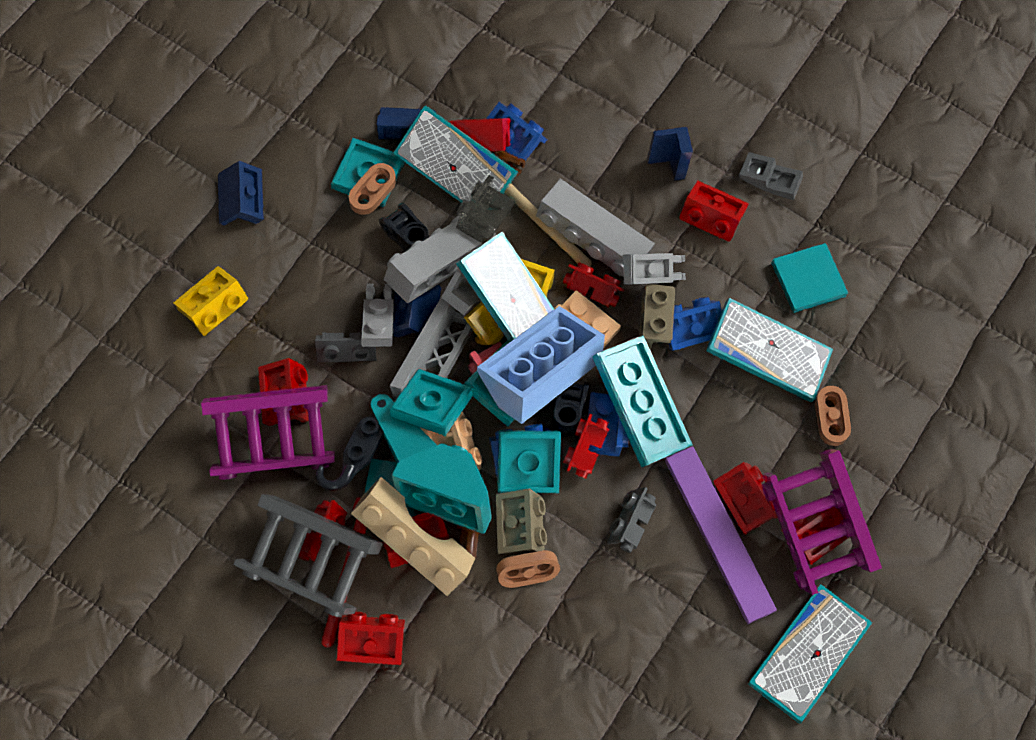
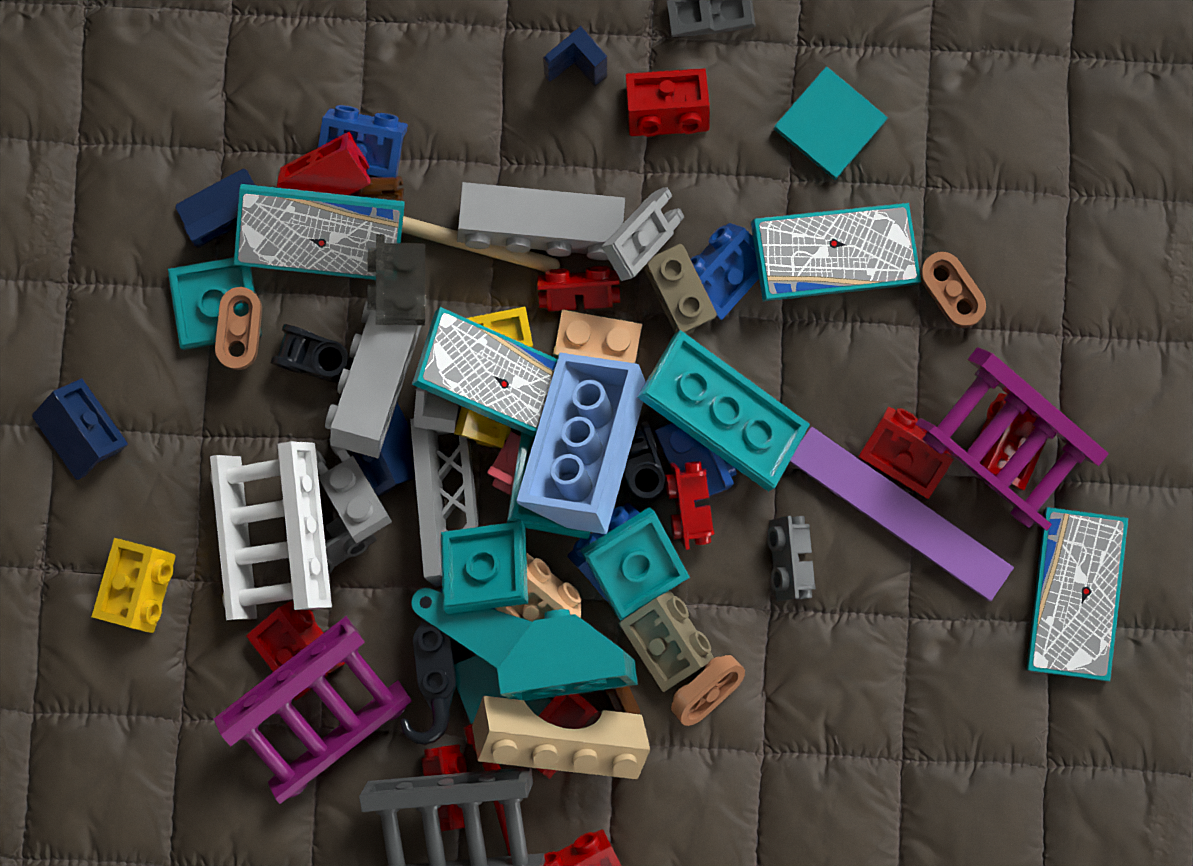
camera: 25 degrees left, 15 degrees up
none -> white fence [210,441,332,620]

